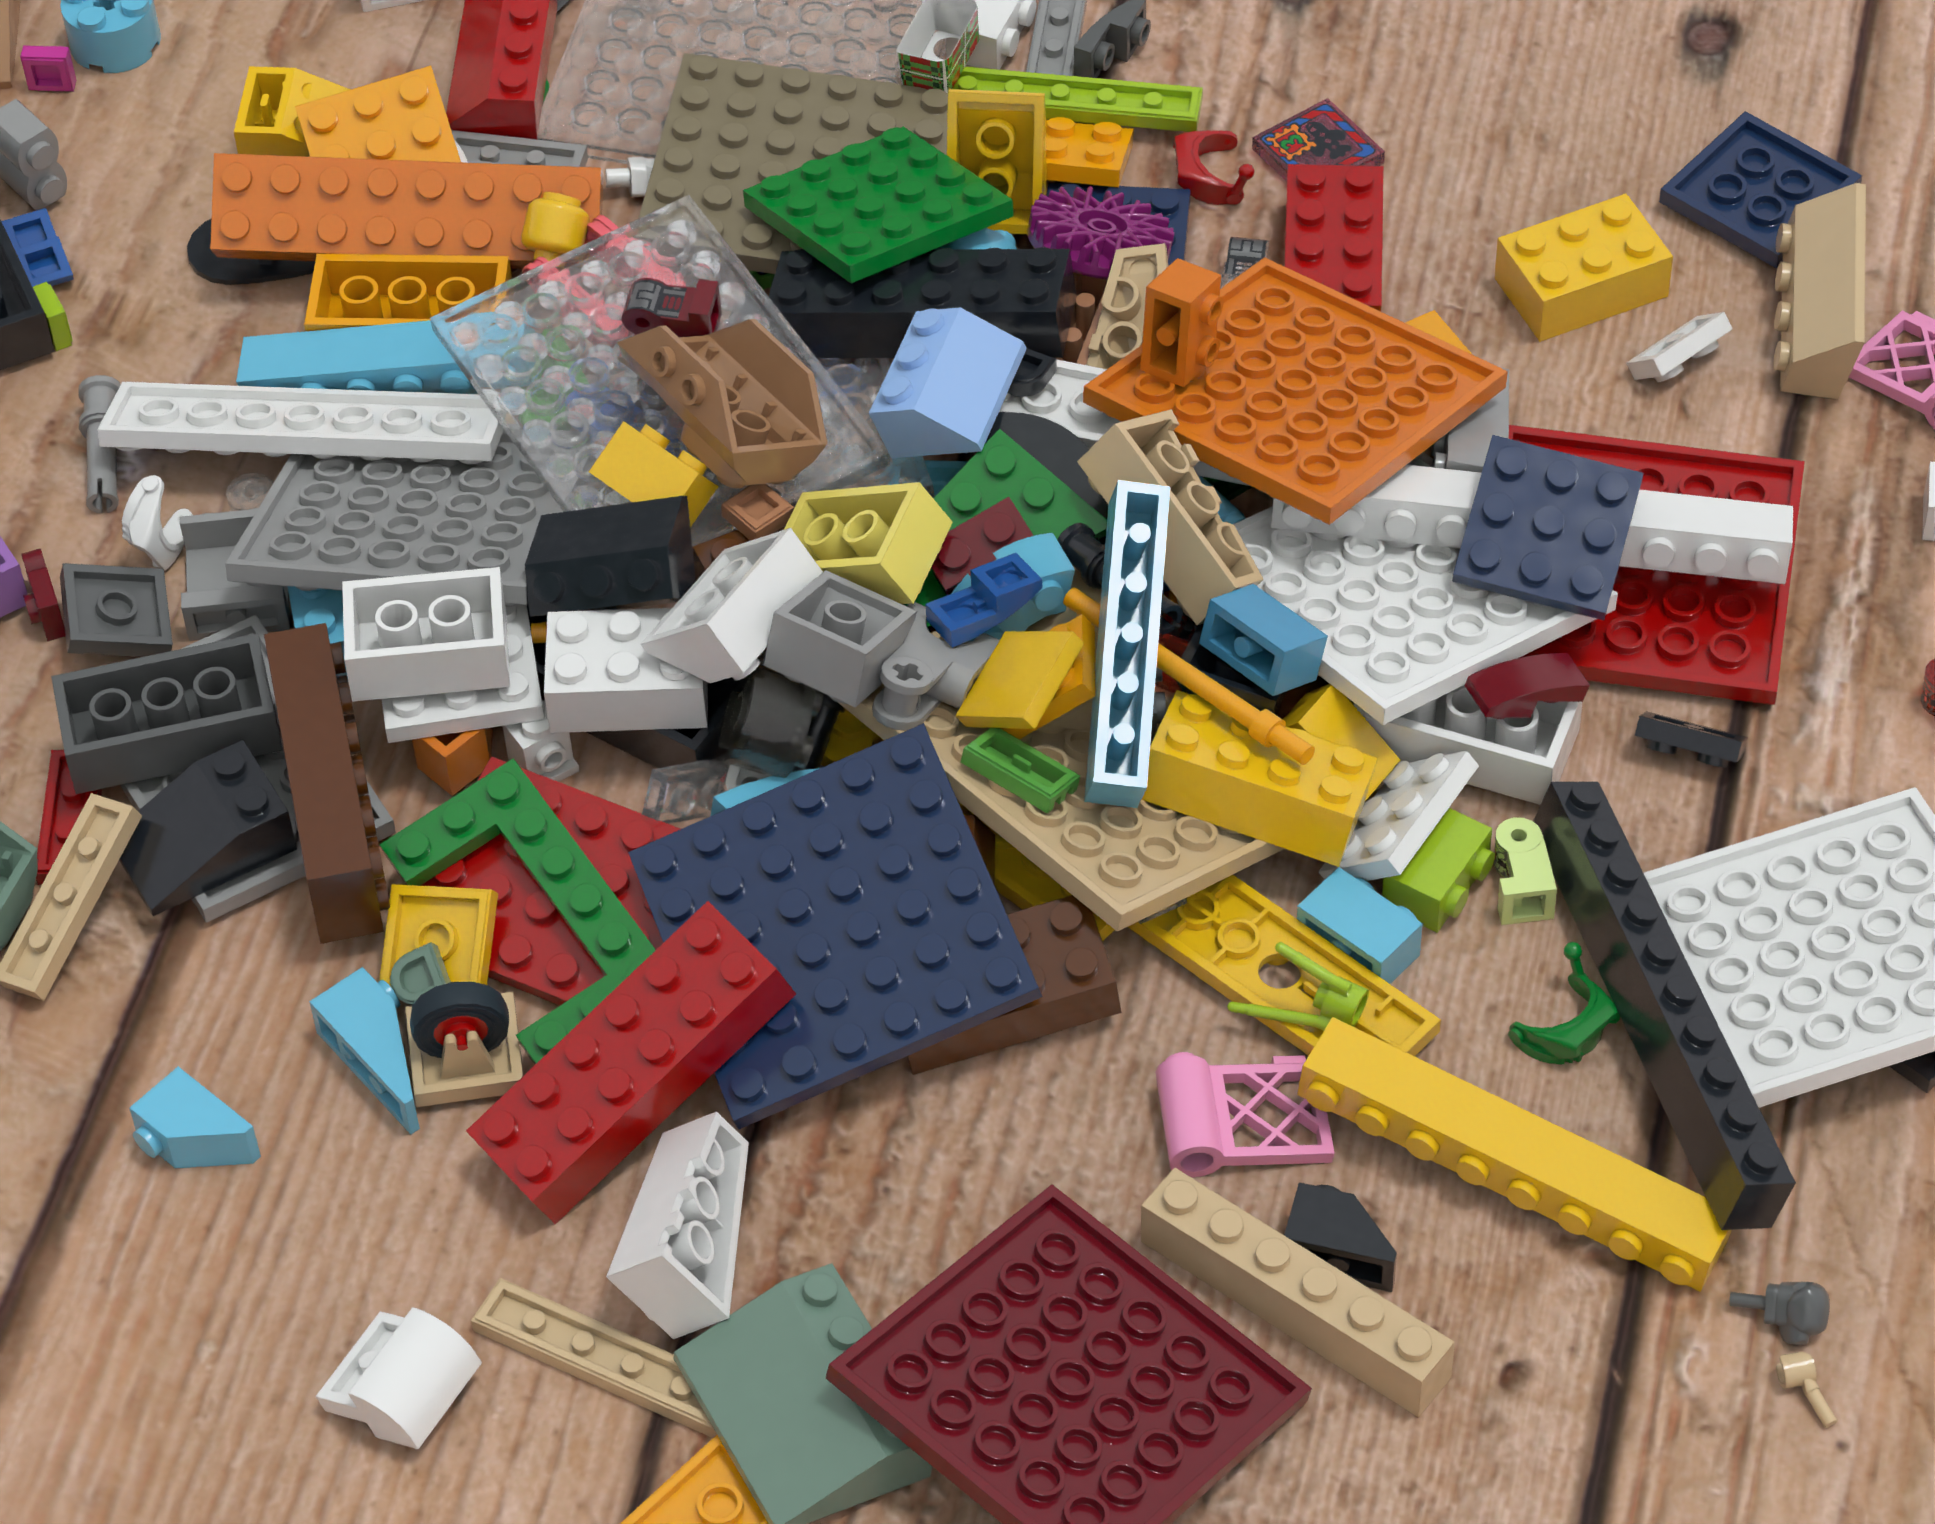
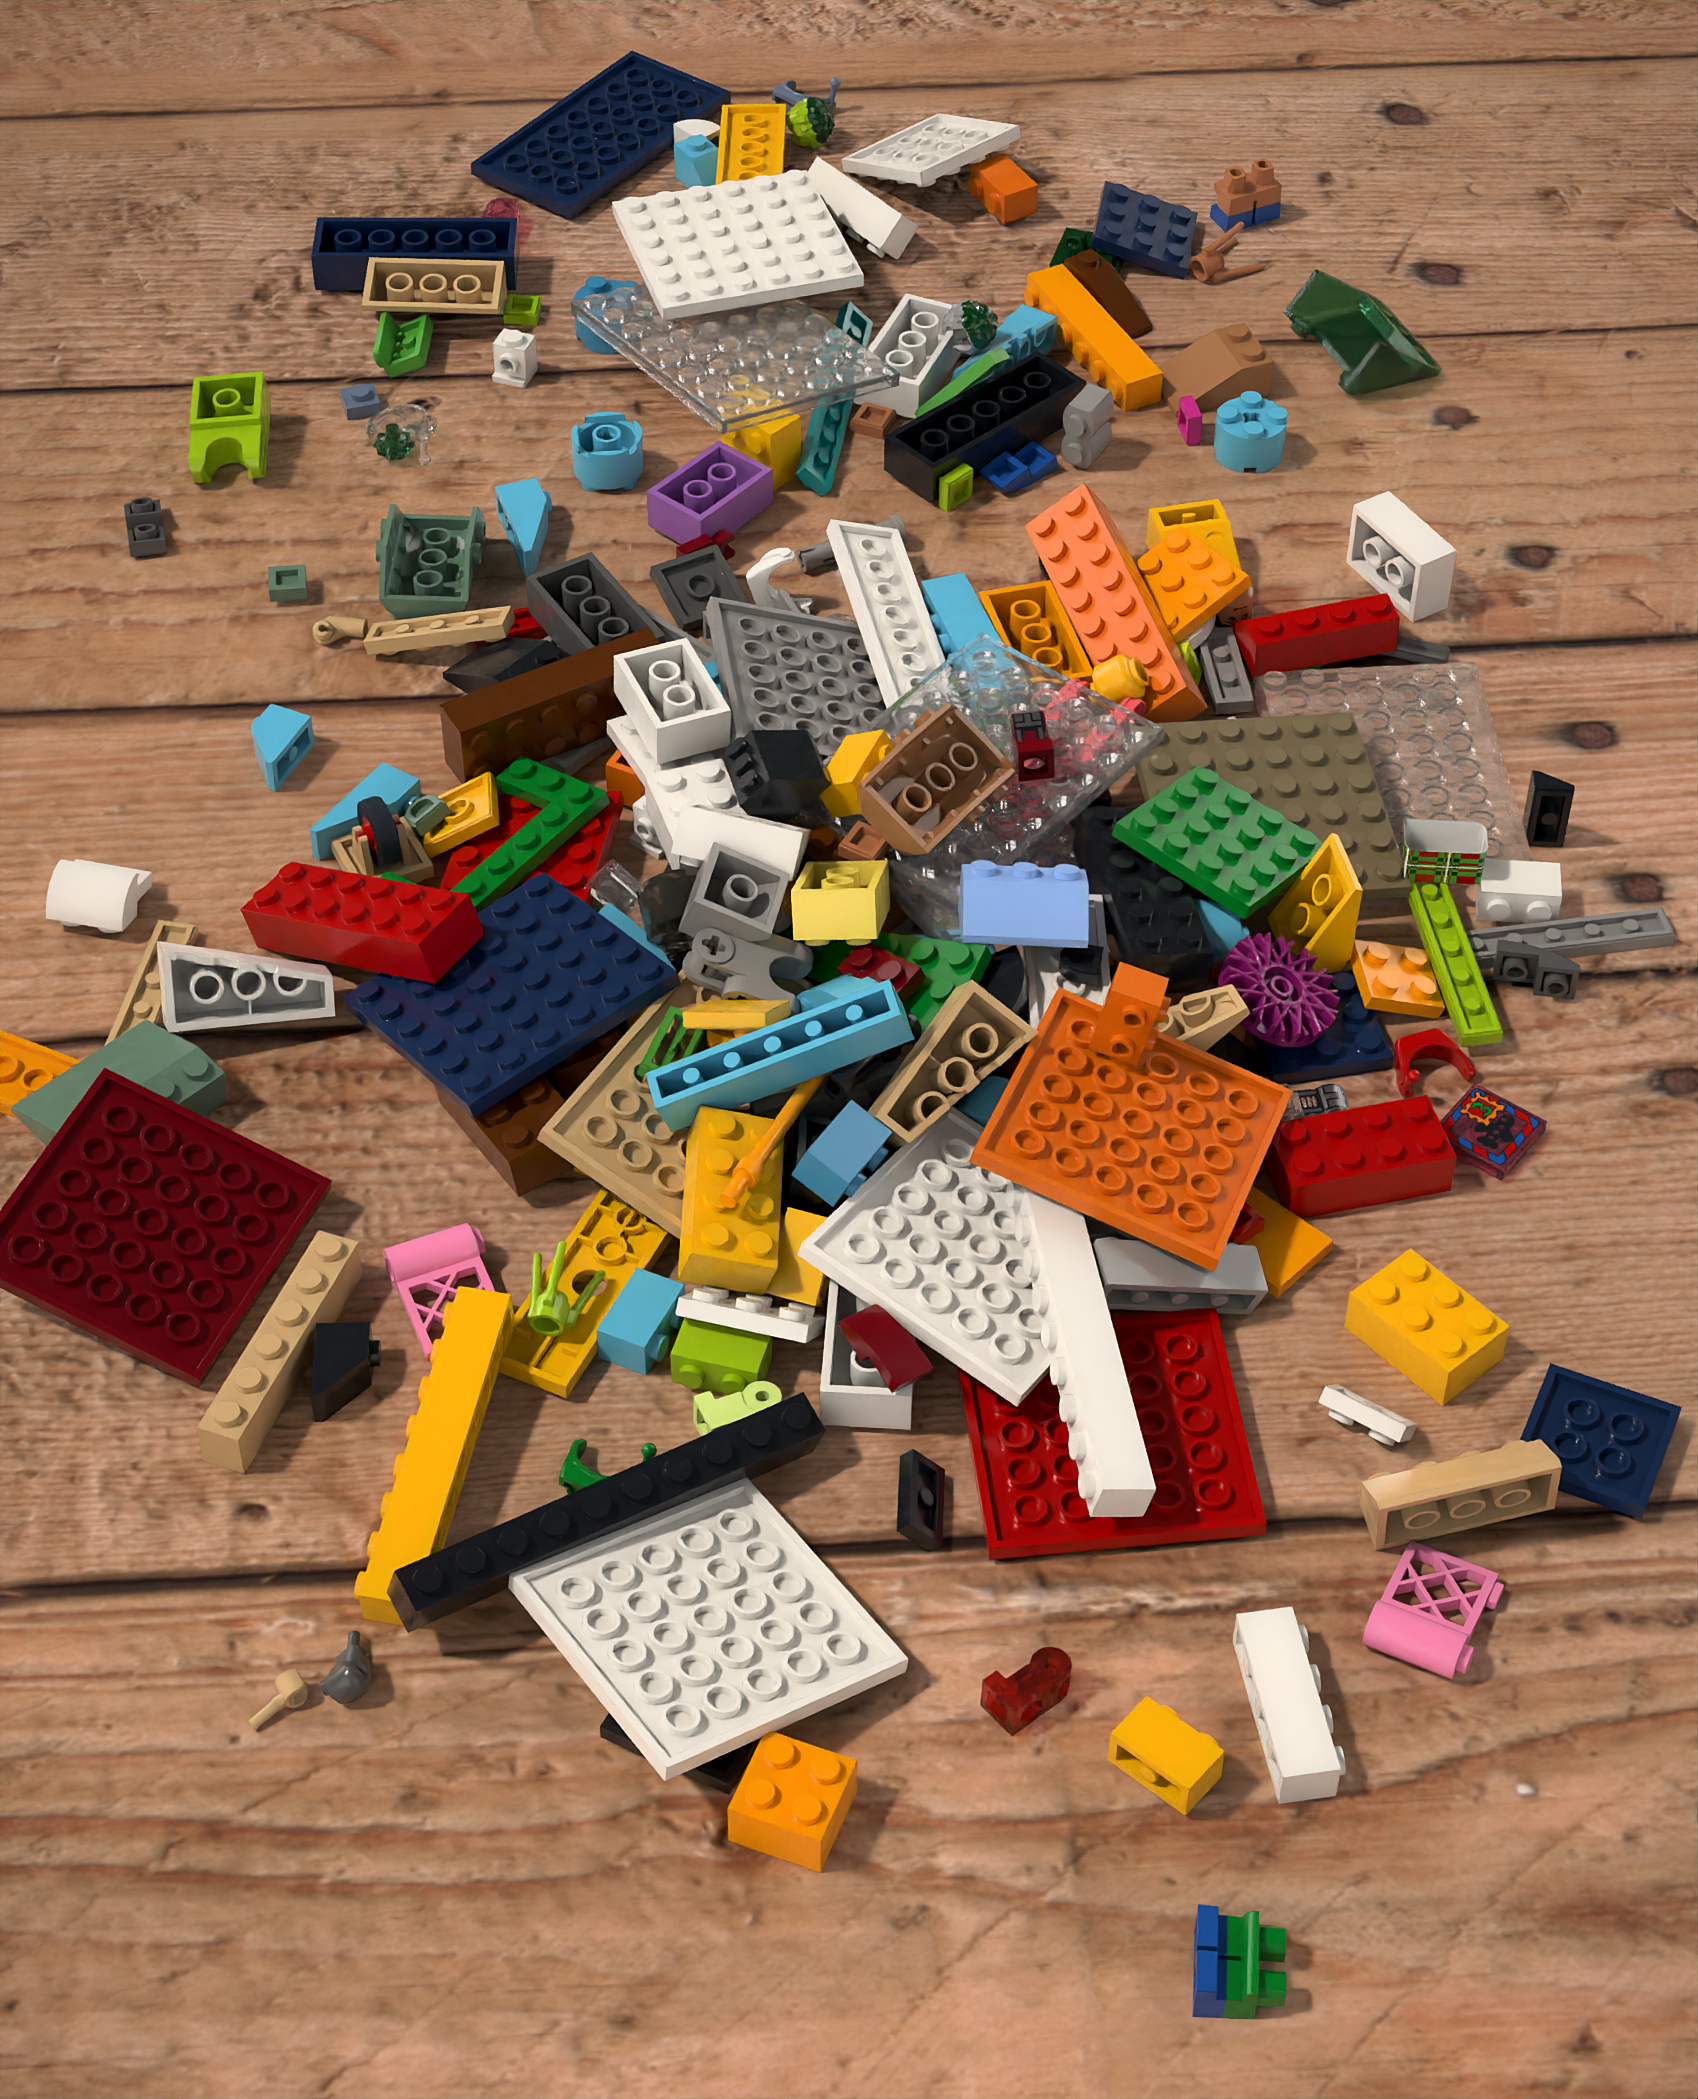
camera: 70 degrees right, 5 degrees down
blue slope [925,553,1043,648] -> none
dark blue plate [1452,435,1644,620] -> none

